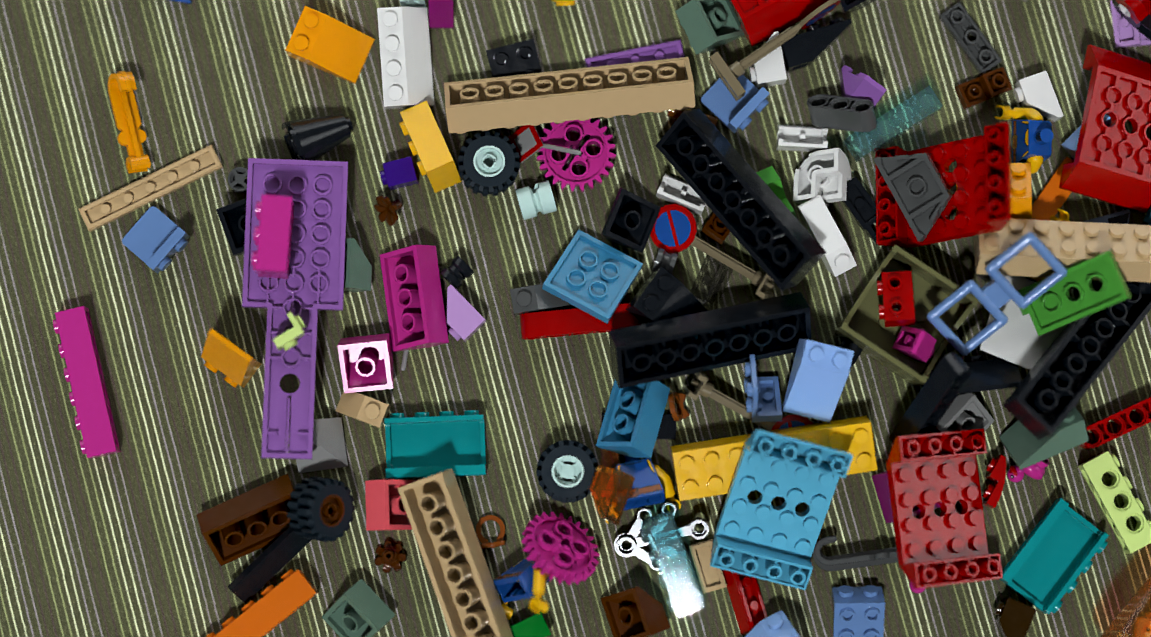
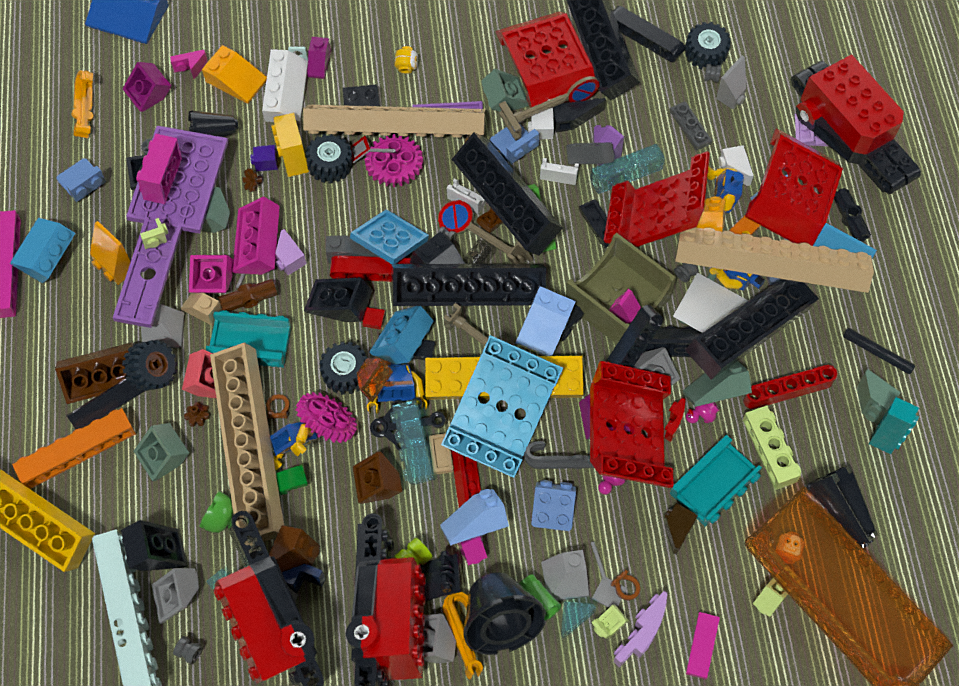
camera: 10 degrees right, 20 degrees down
tan tile [78,144,223,232] -> none
black wheel [440,255,474,290] -> none
light aqua wheel [515,180,557,220] -> none
black slope [601,188,661,253] -> none
dark orange piece [668,391,690,421] -> none
medium blue bracket [744,354,782,422] -> none
white brick [793,148,852,206] -> none
white slope [798,195,857,277] -> none
dark grey wing [873,153,952,242] -> none
red brick [877,270,915,327] -> none
medium blue bar [927,232,1067,356] -> none
reddish brown slope [954,67,1013,110] -> none
bright green hinge [1018,250,1131,336] -> none
none -> dark azure slope [10,218,76,283]
none -> magenta slope [122,62,171,112]
none -> dark pink slope [170,50,208,79]
none -> reddish brown piece [218,279,278,312]
none -> black slope [304,278,372,322]
none -> red tile [362,307,385,330]

